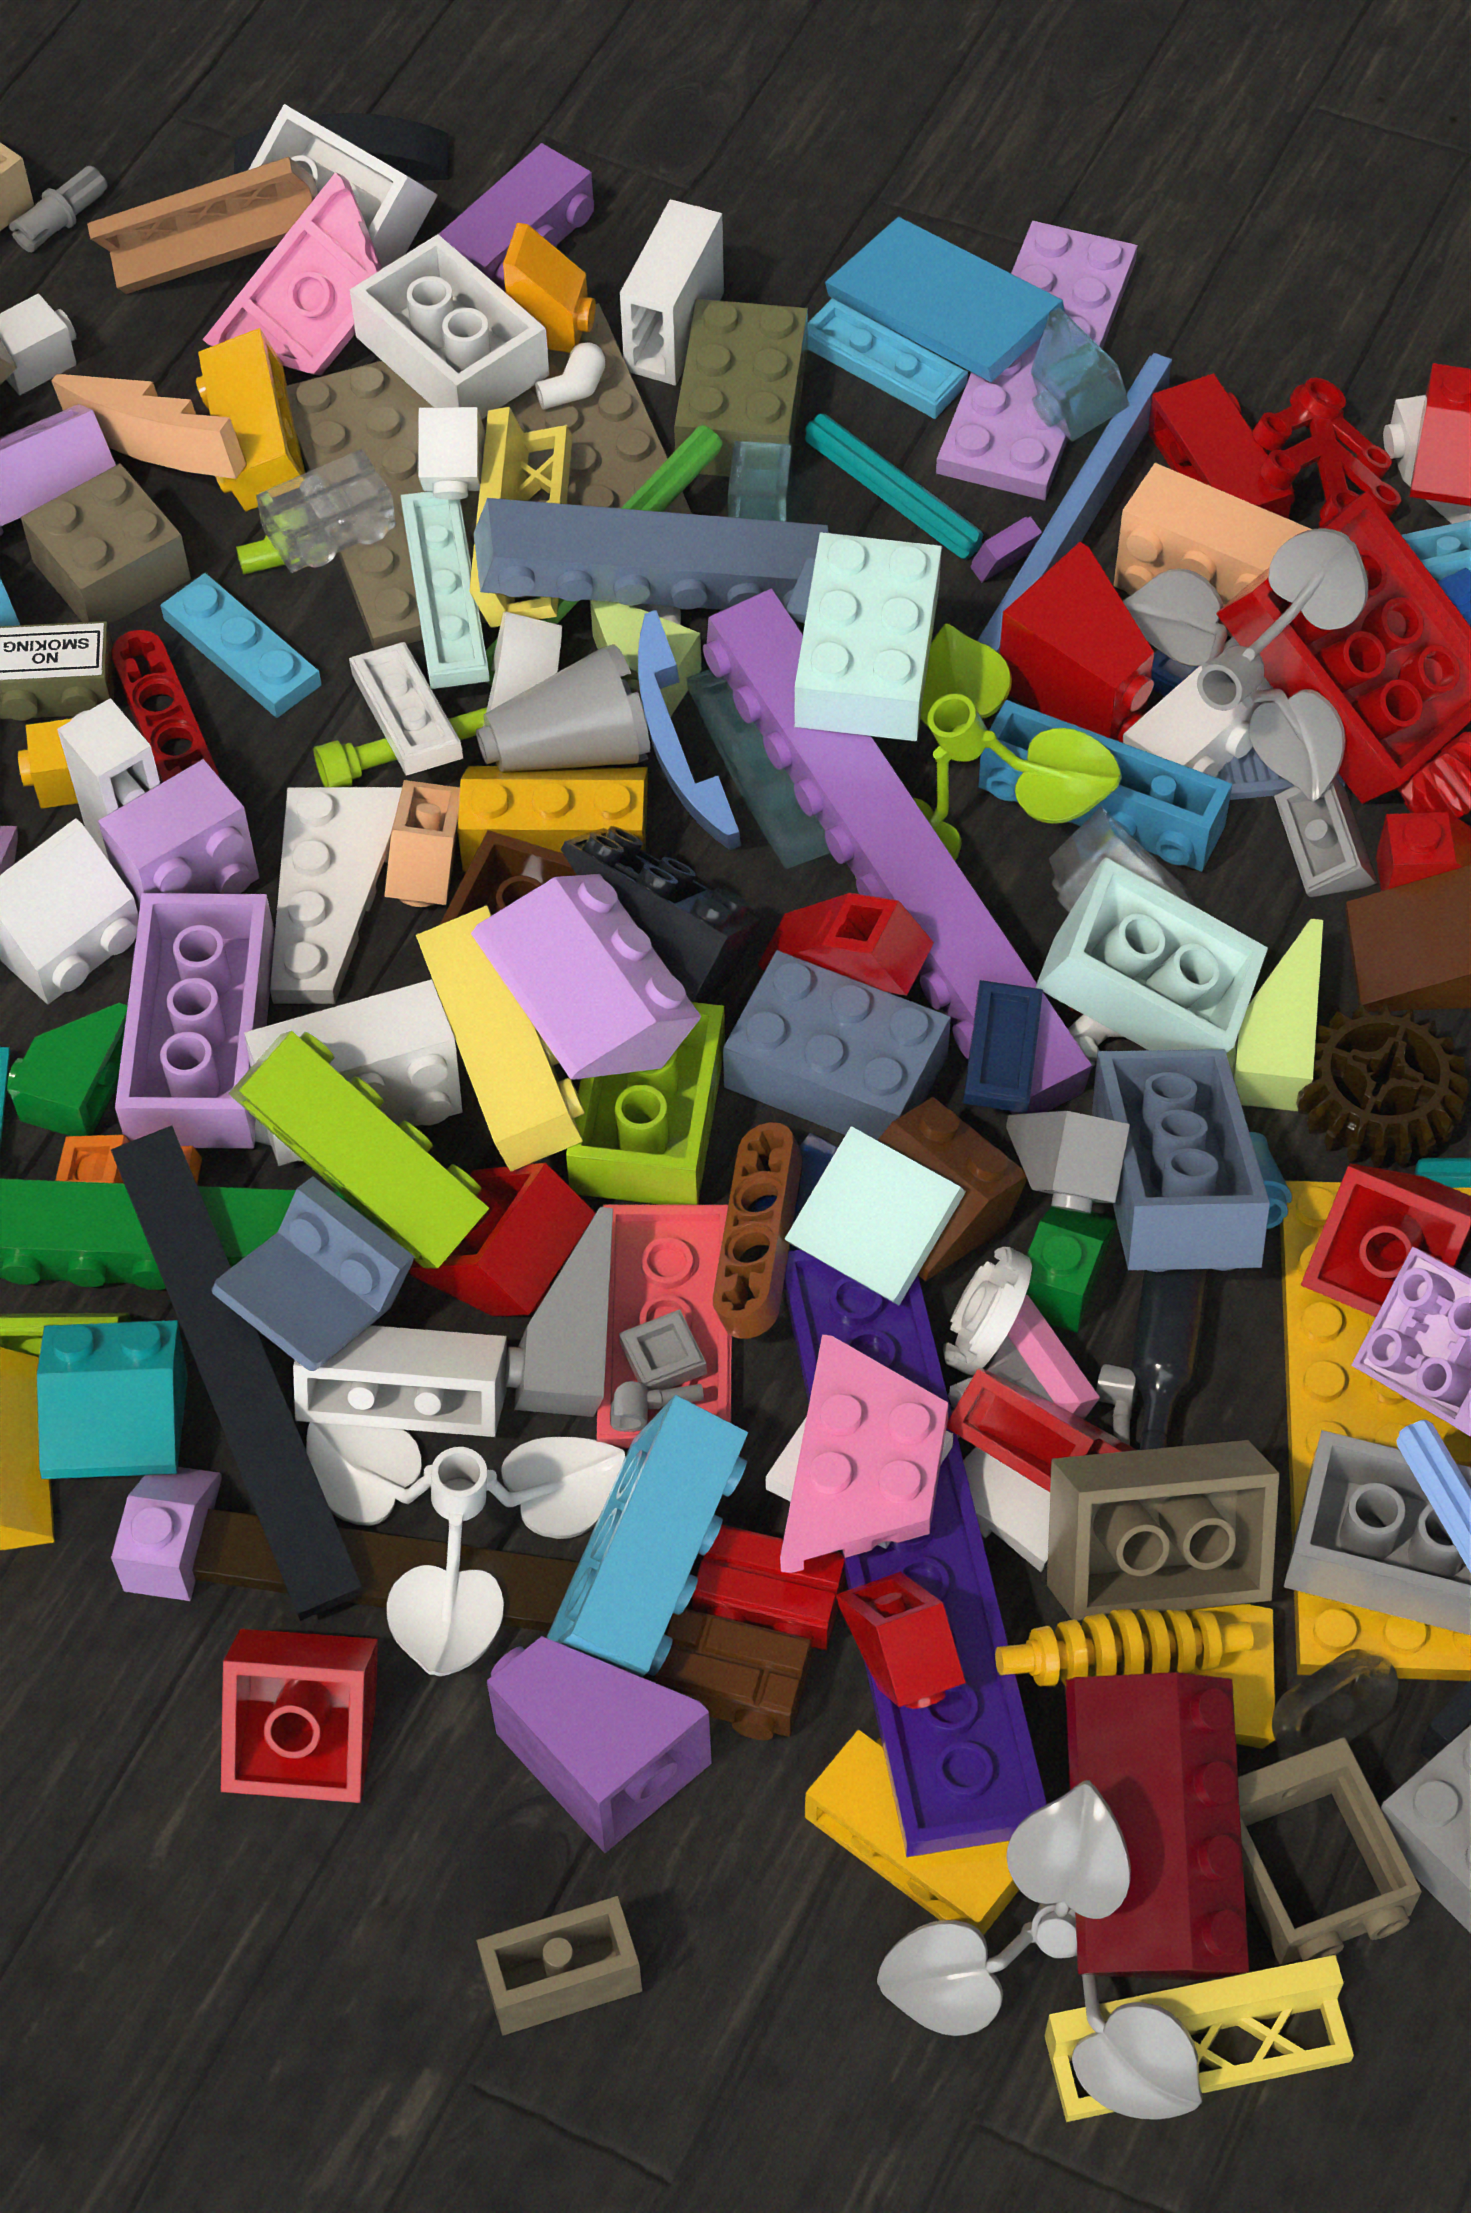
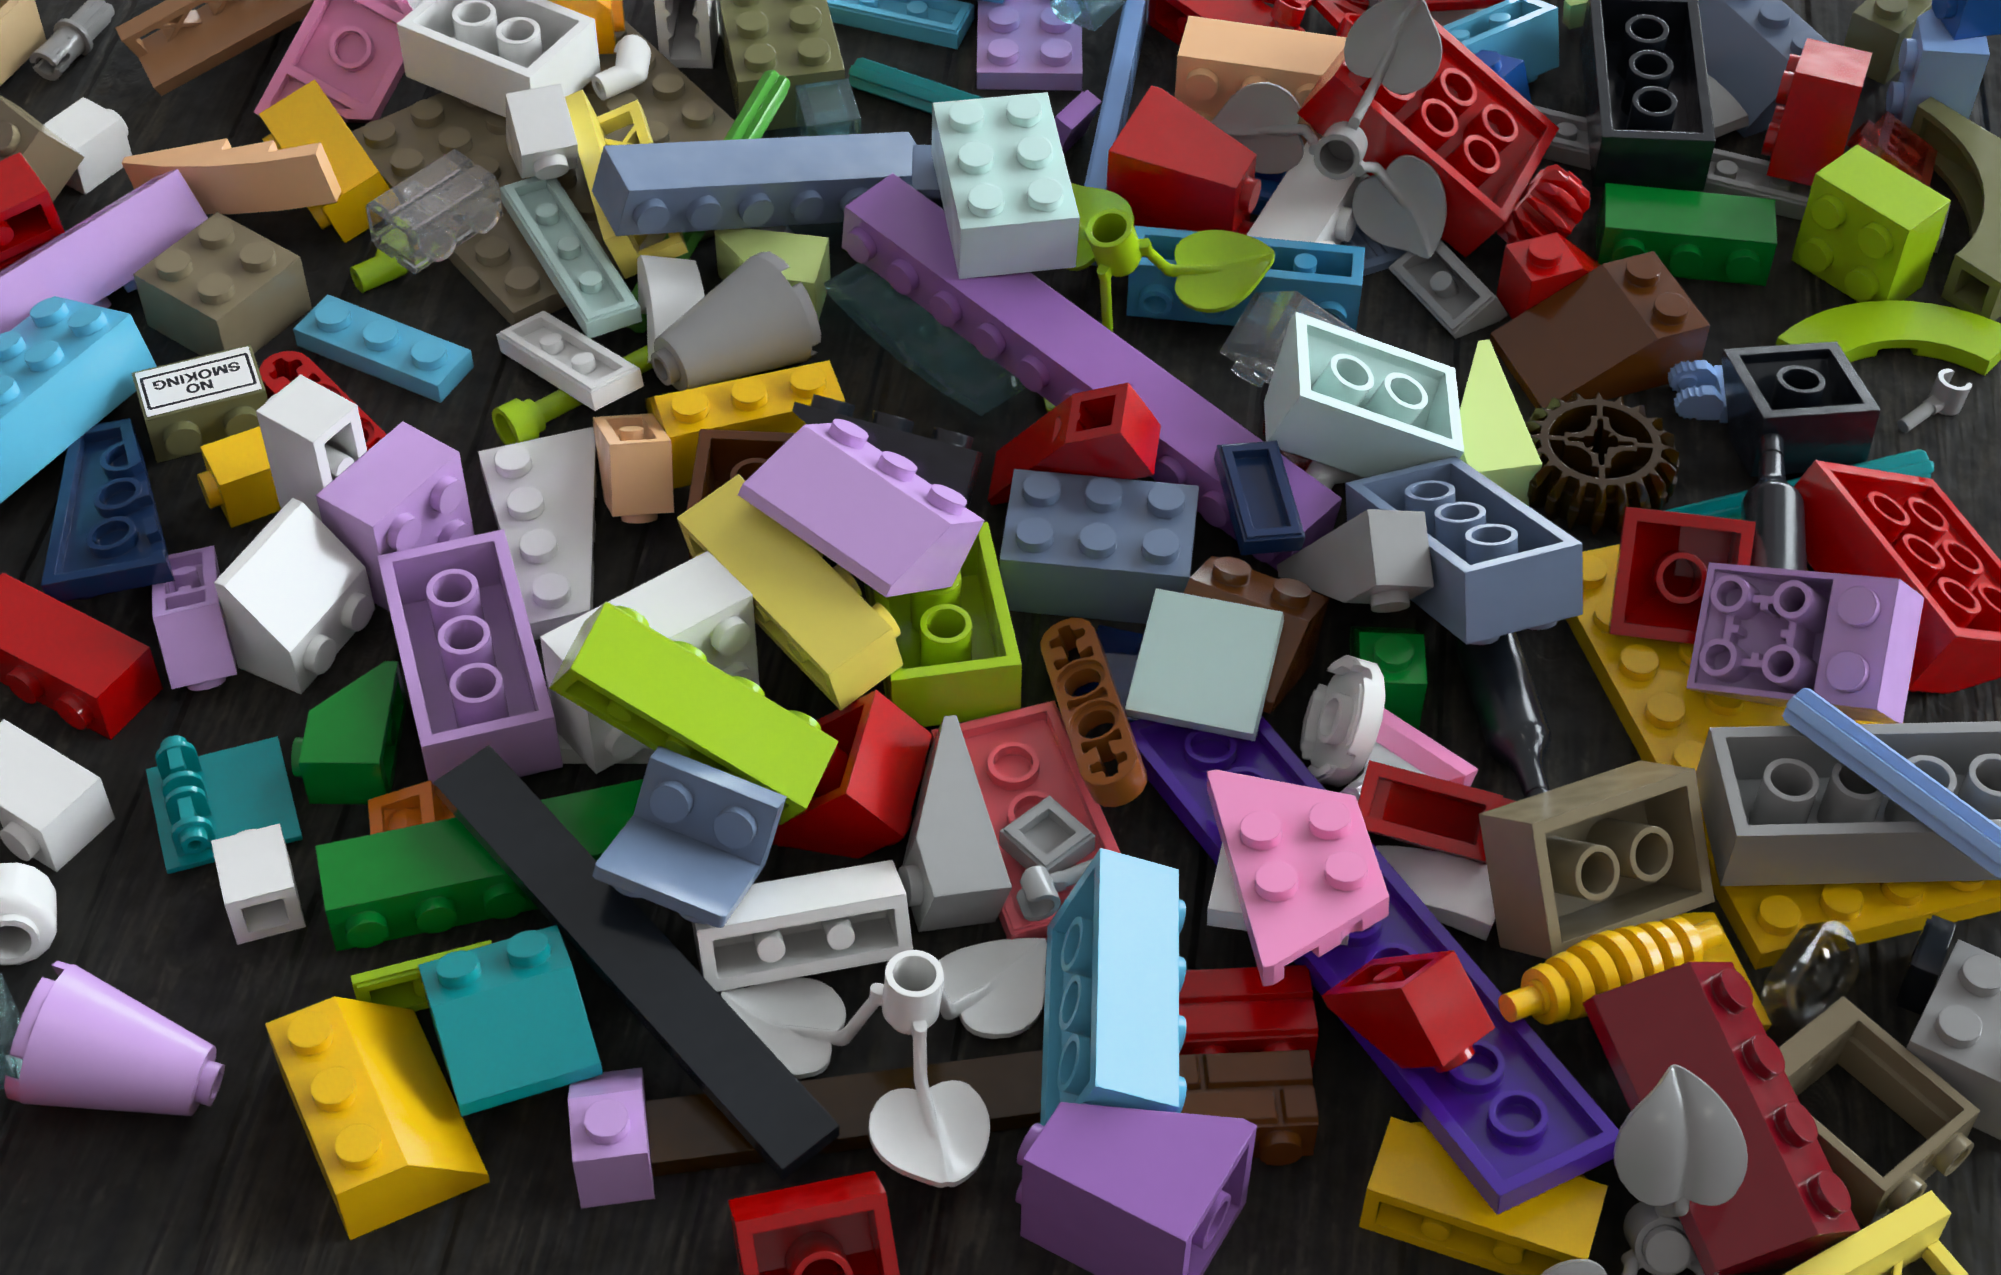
camera: 20 degrees left, 10 degrees down
medium blue slope [638,610,741,850] -> none
light grey hand [1096,1364,1138,1446] -> none

